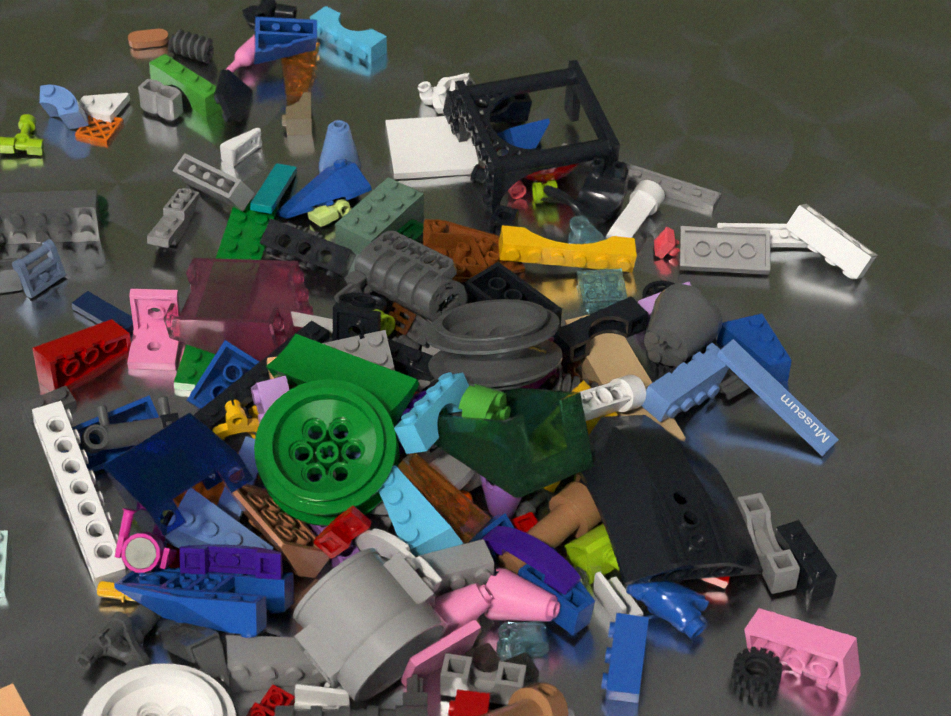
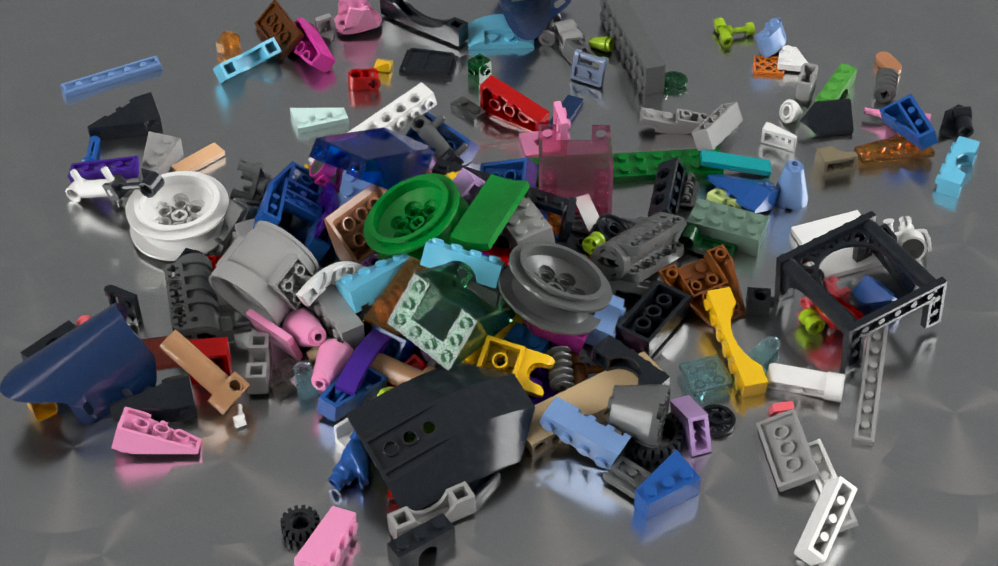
camera: 80 degrees right, 0 degrees up
red slope [313,505,372,559] -> none
bright green brick [456,384,511,441] -> none
black hips [541,157,629,226] -> none
white beam [564,375,646,423] -> none
blue wedge [601,613,649,703] -> none
medium blue tile [716,339,839,456] -> none
none -> white brick [779,99,803,123]

